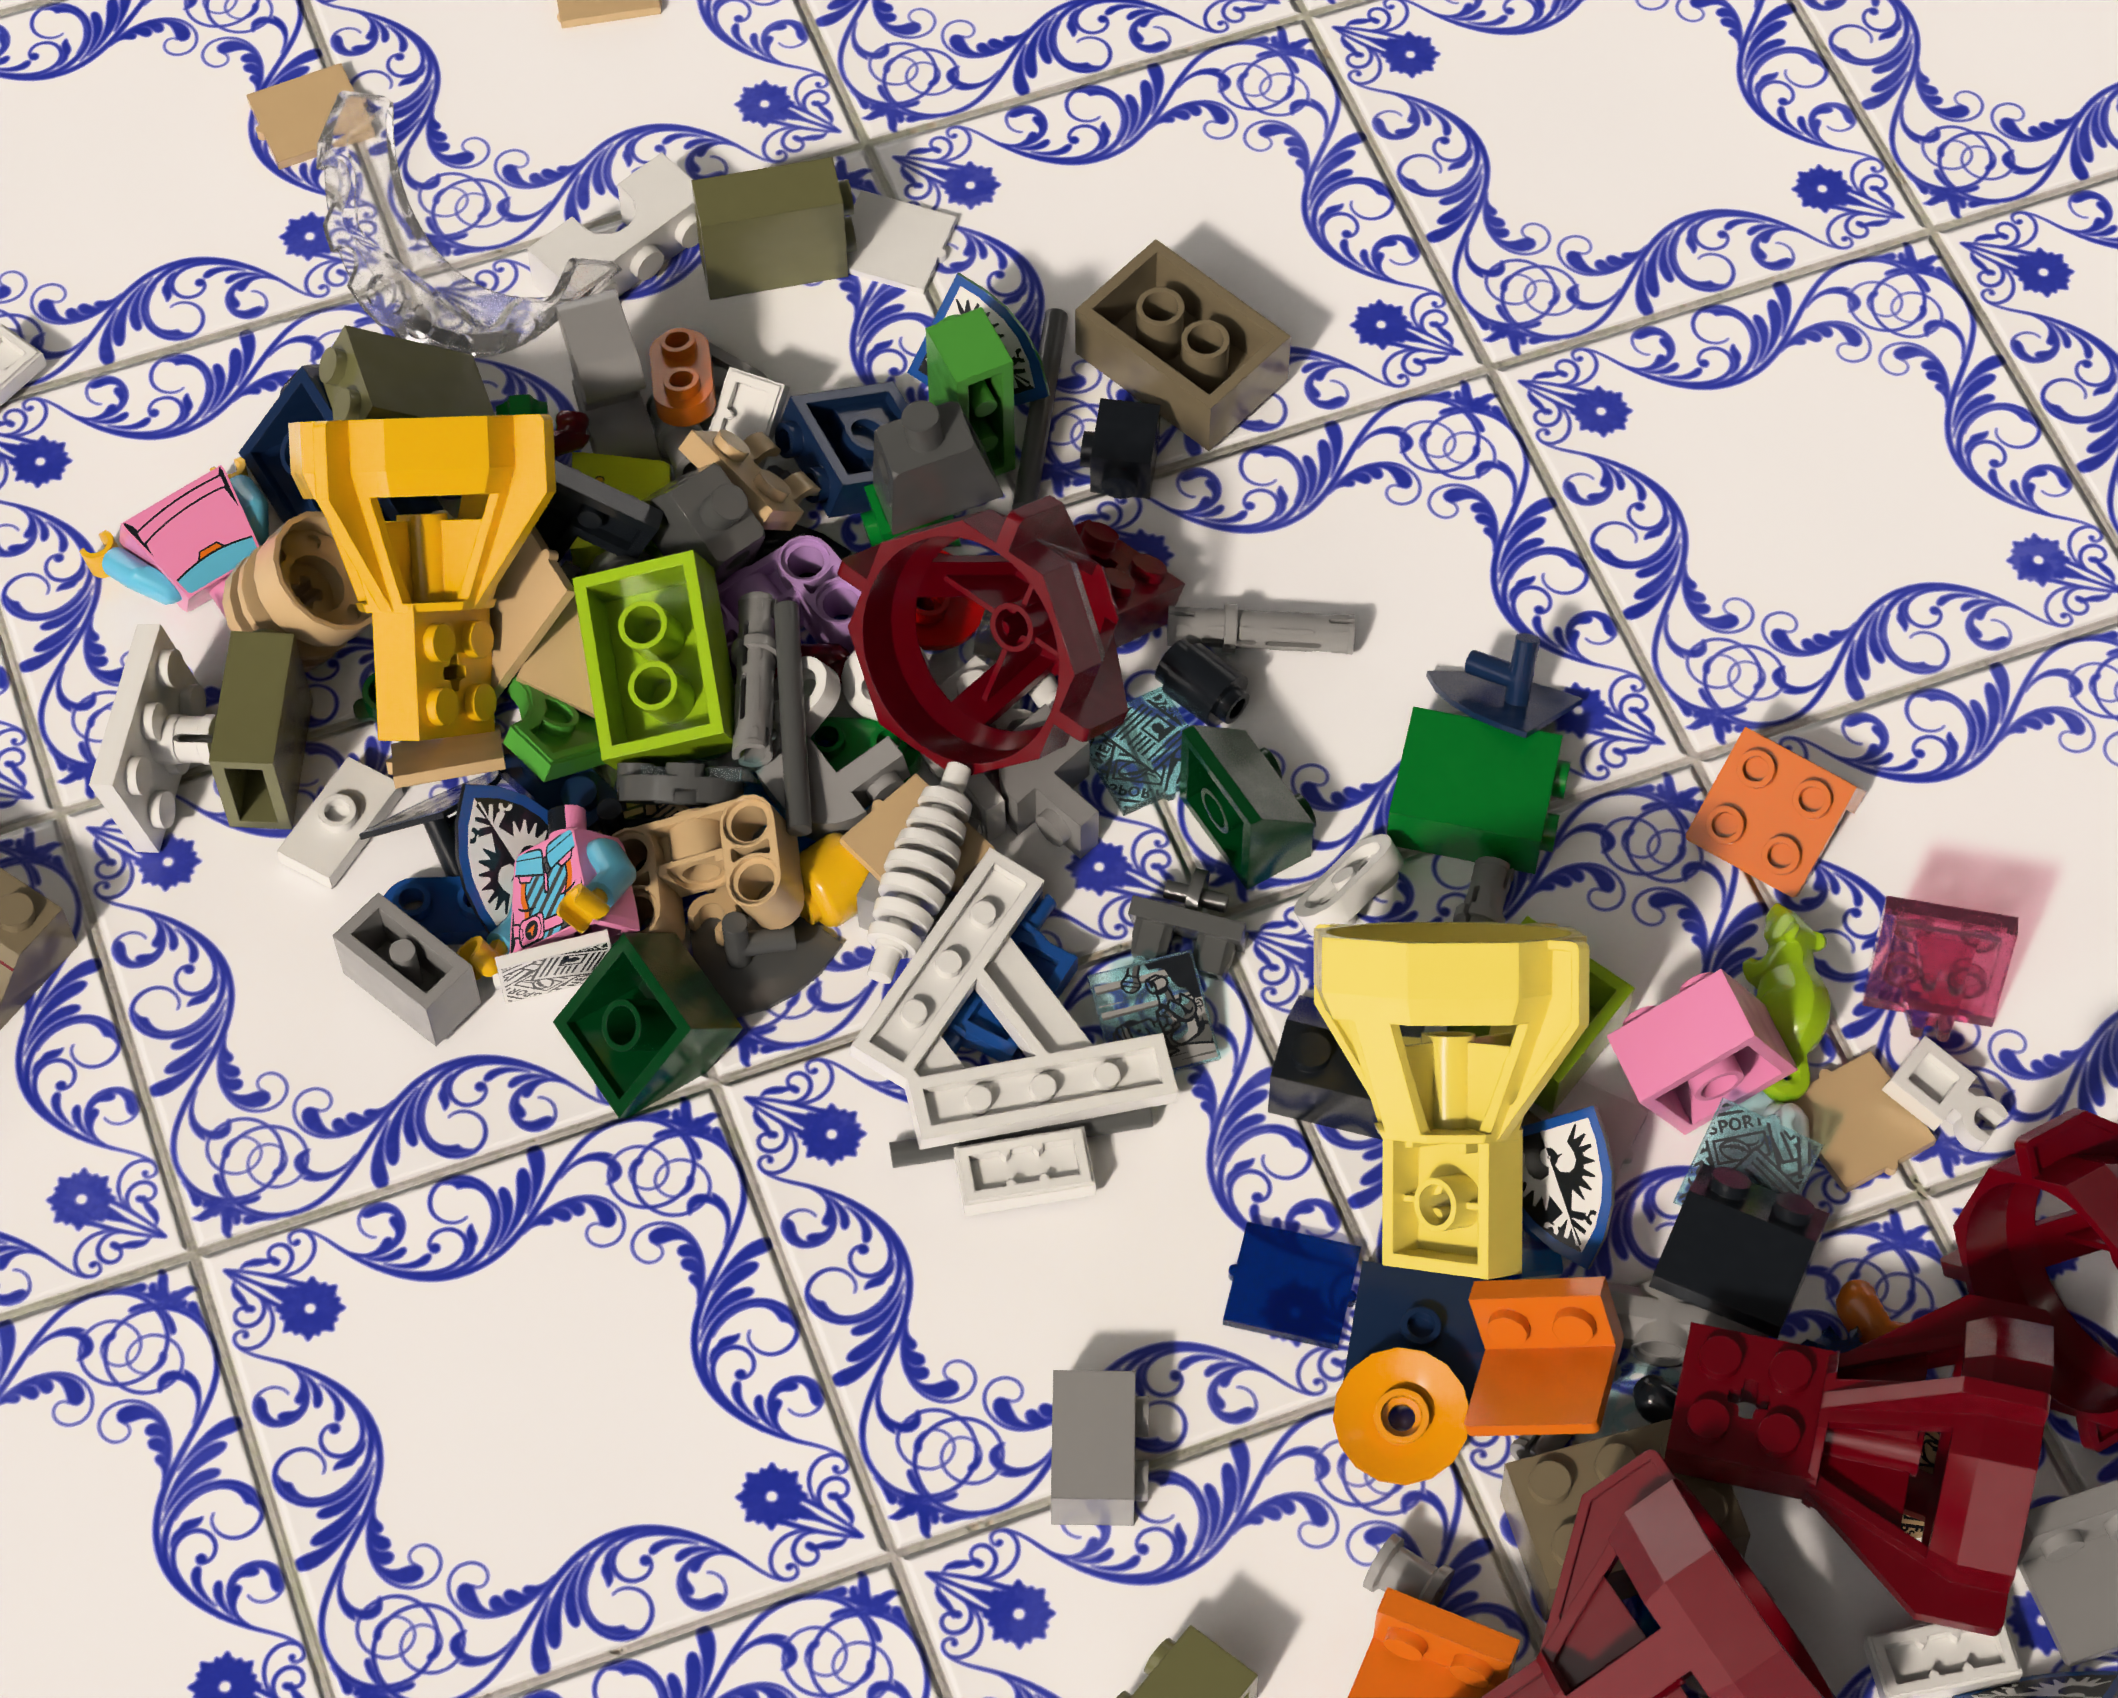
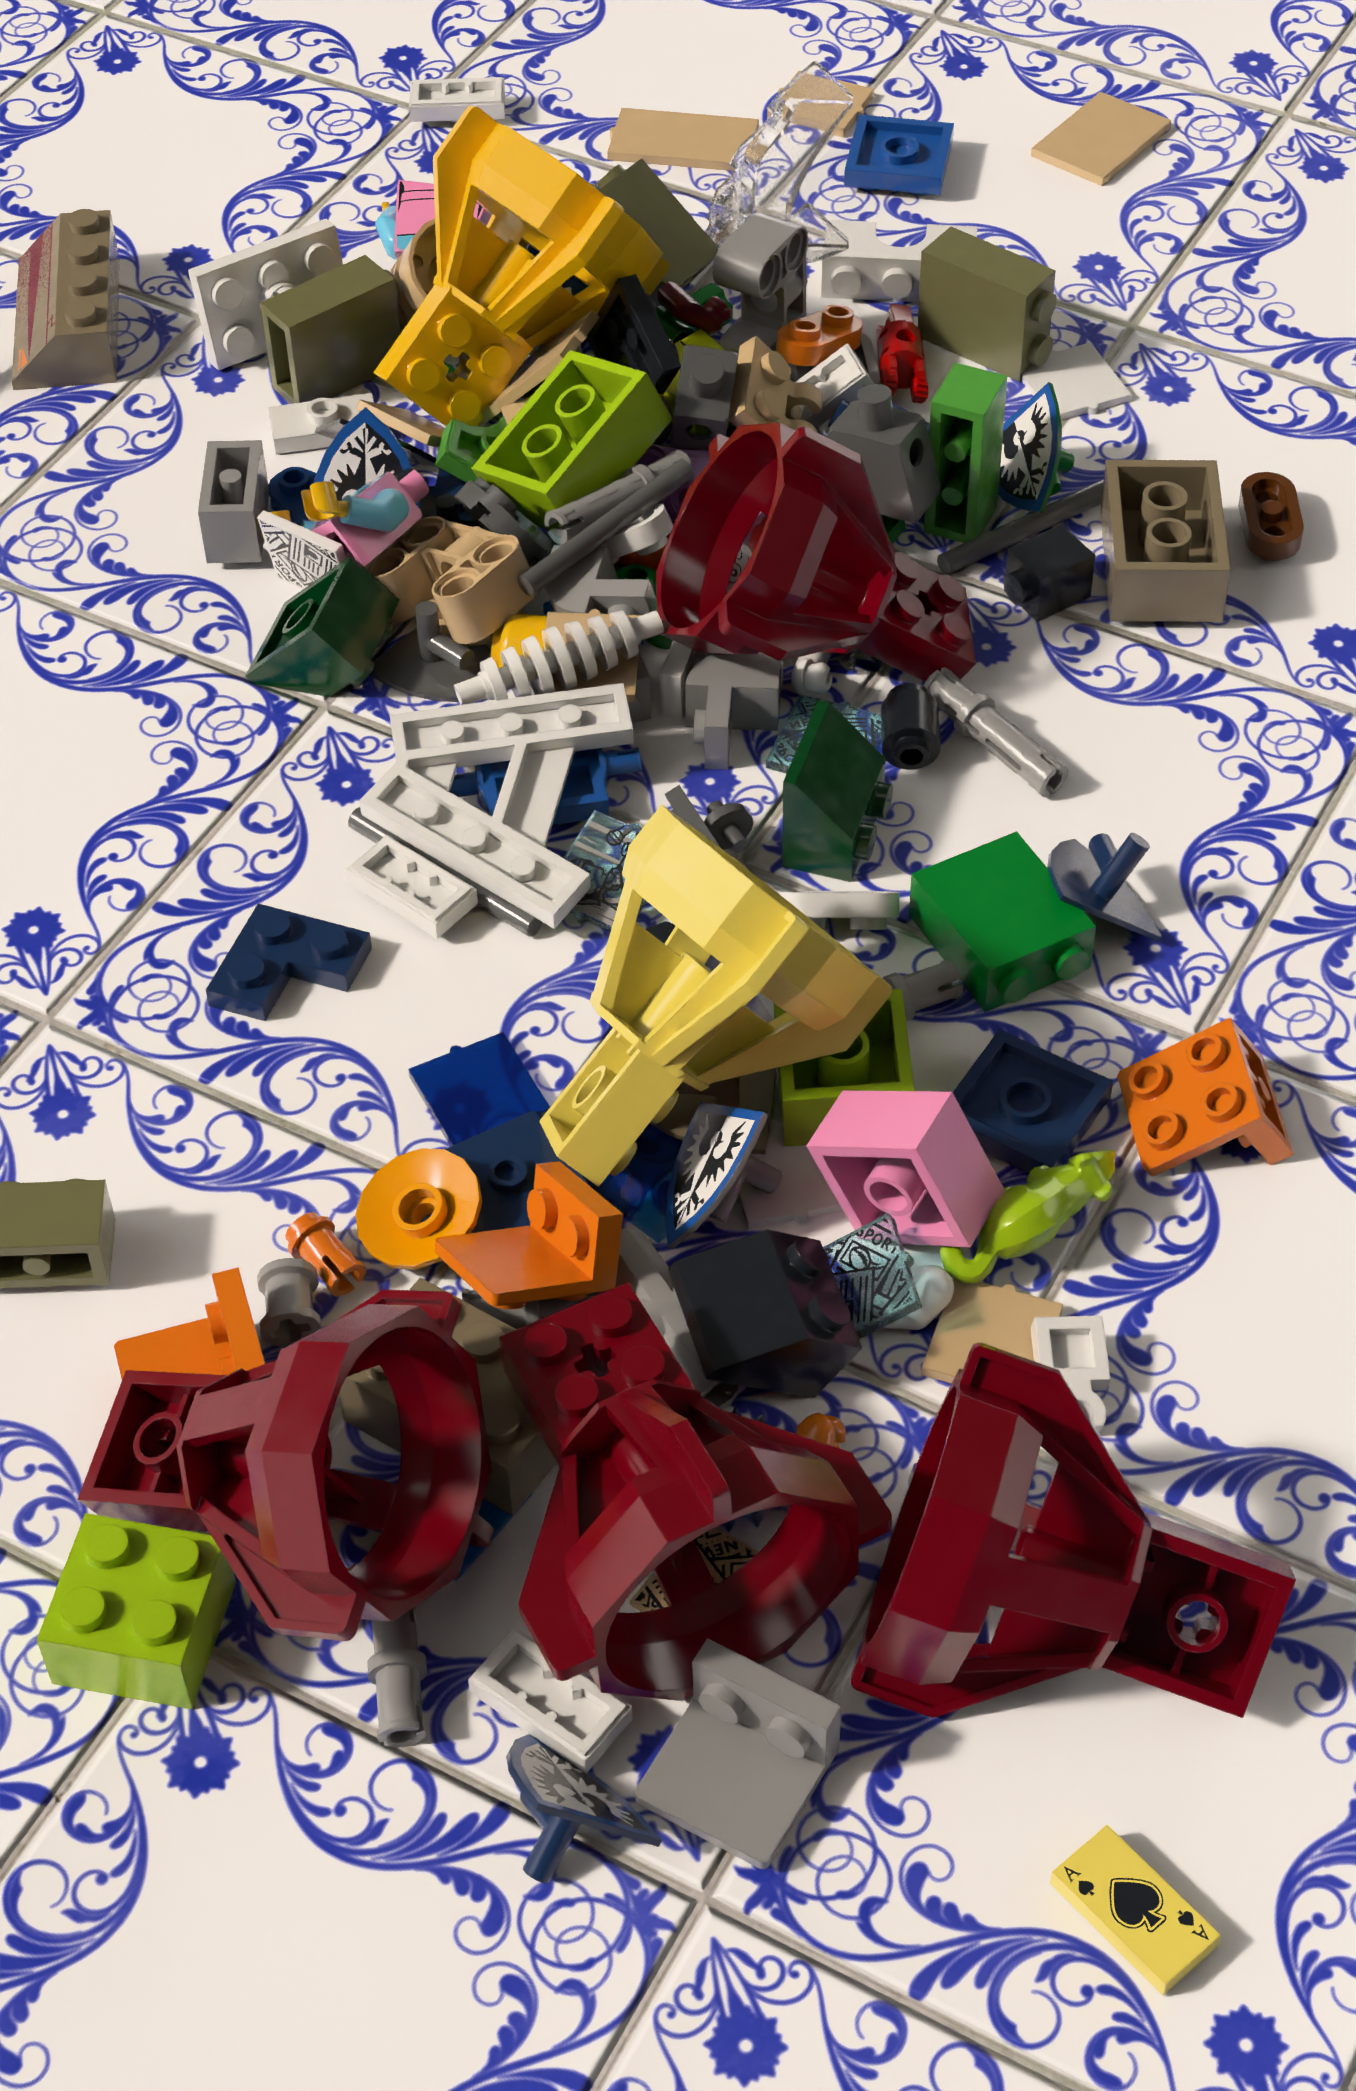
camera: 50 degrees right, 10 degrees down
light grey brick [1051,1370,1149,1526] -> none
clear pink plate [1862,896,2019,1042] -> none
none -> dark blue plate [206,903,372,1021]
none -> orange pin [285,1212,366,1297]
none -> tan piece [607,107,759,172]
none -> blue plate [844,114,954,196]
none -> red hinge [876,303,929,404]
none -> dark blue plate [952,1029,1113,1174]
none -> reddish brown plate [1238,472,1304,561]

